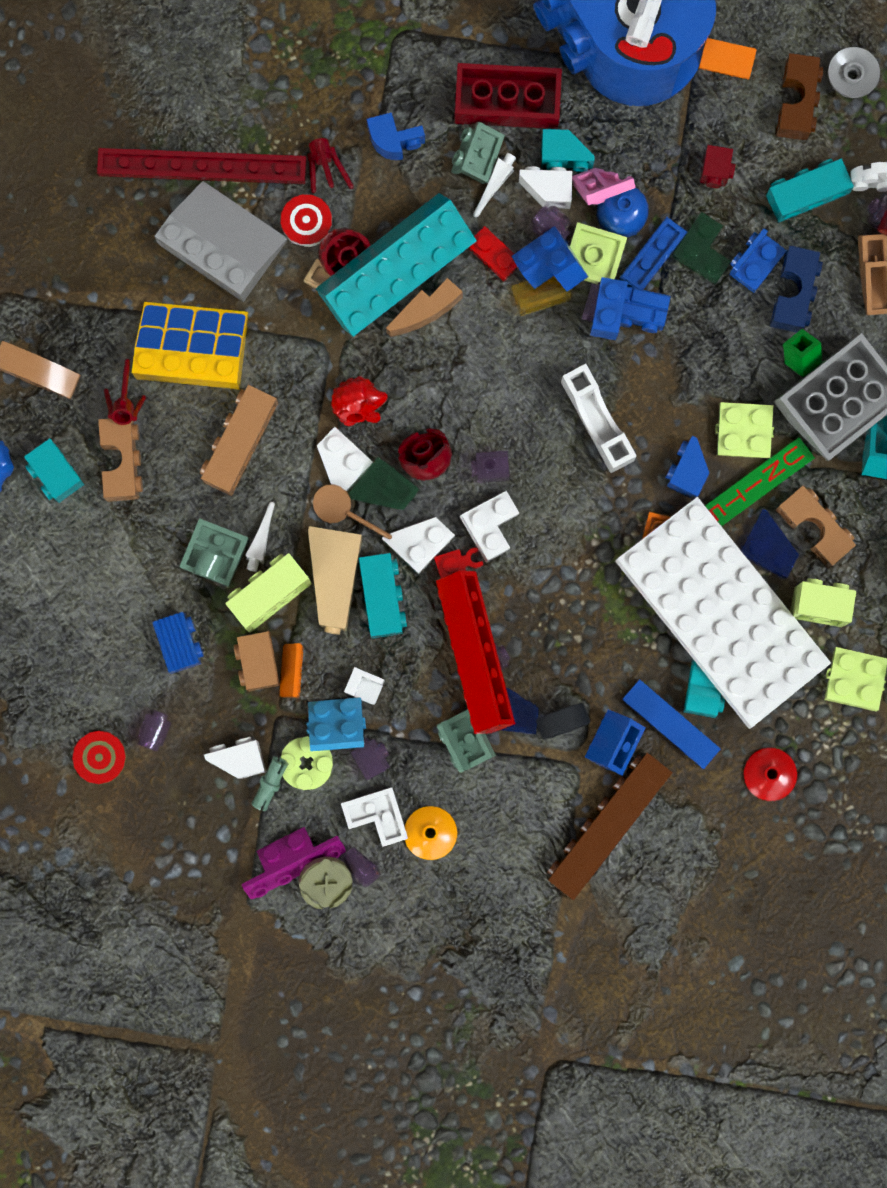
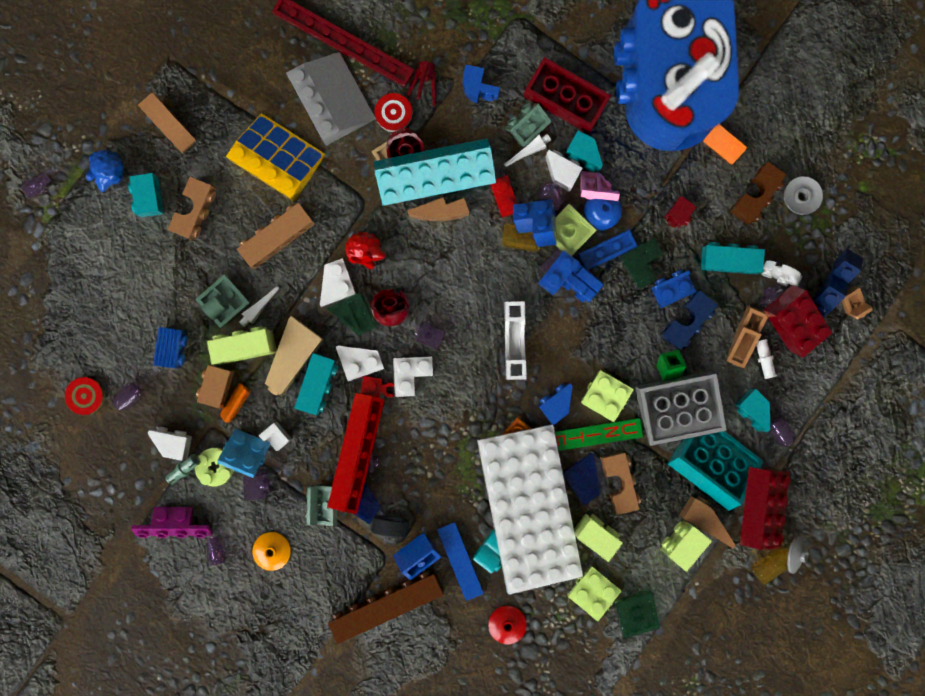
camera: 25 degrees right, 5 degrees up
dark red plant [104,359,146,425] -> none
tile [298,857,352,909] -> none
medium nougat piece [313,484,392,539] -> none
white plate [341,788,408,847] -> none

